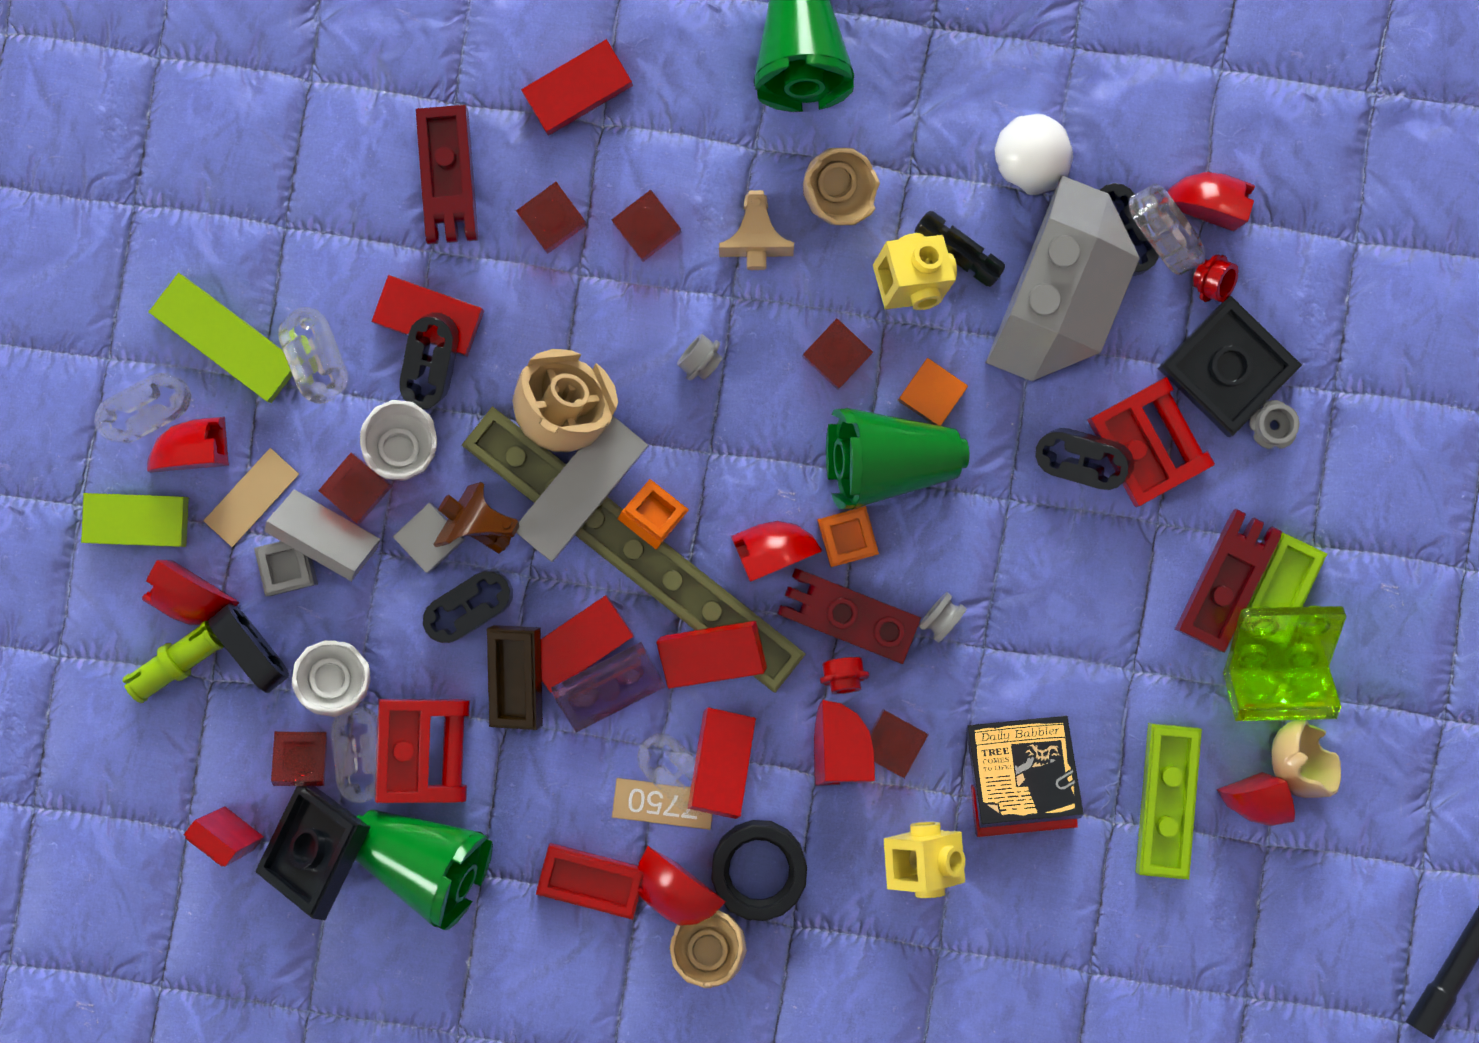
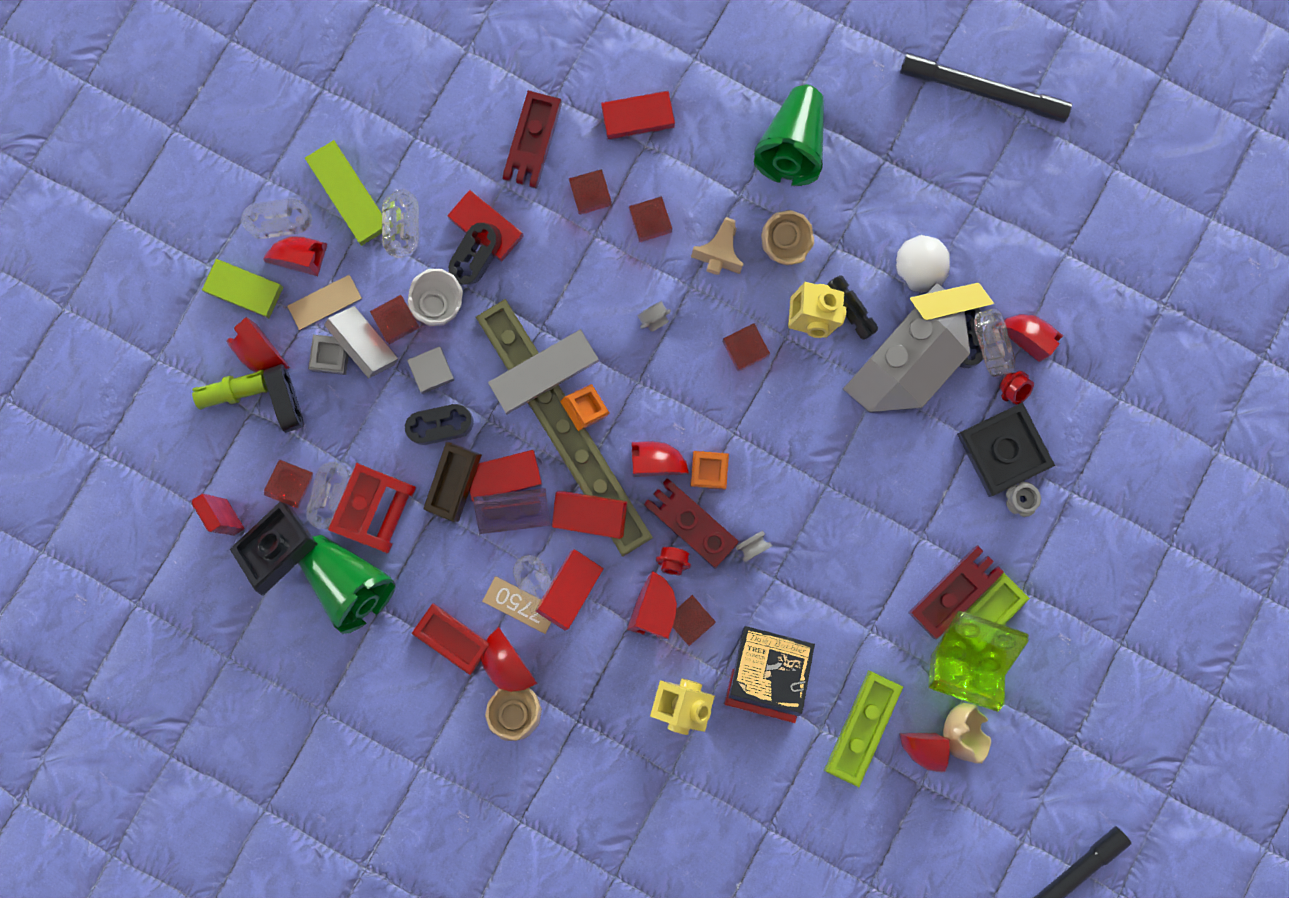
camera: 15 degrees right, 5 degrees down
white hair [292,640,371,717] -> none
reddish brown piece [433,482,520,554] -> none
tan cylinder [512,349,618,452] -> none
black tyre [711,820,807,921] -> none
green cone [825,408,970,509] -> none
orange tile [898,358,968,426] -> none
black beam [1035,428,1134,490] -> none
red plate [1087,377,1215,507] -> none
none -> light yellow sticker [910,283,994,320]

